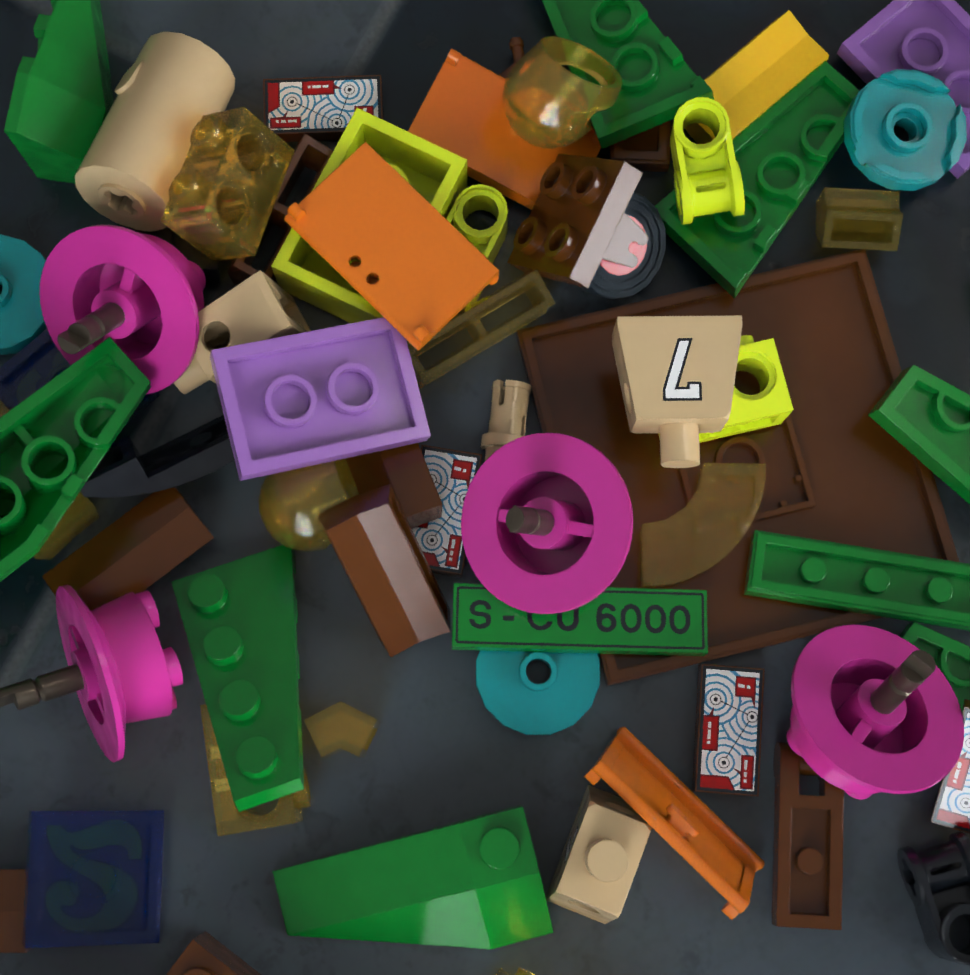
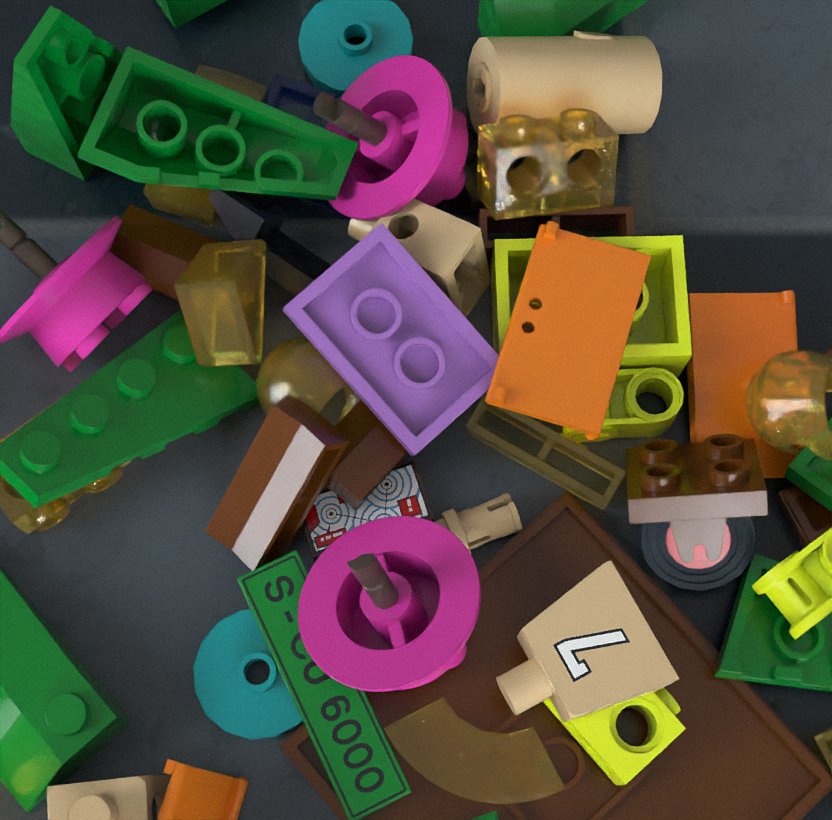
camera: 65 degrees right, 5 degrees down
tile [263,75,384,143] -> none
clear yellow piece [304,701,381,758] -> none
none -> clear yellow slope [174,239,266,367]

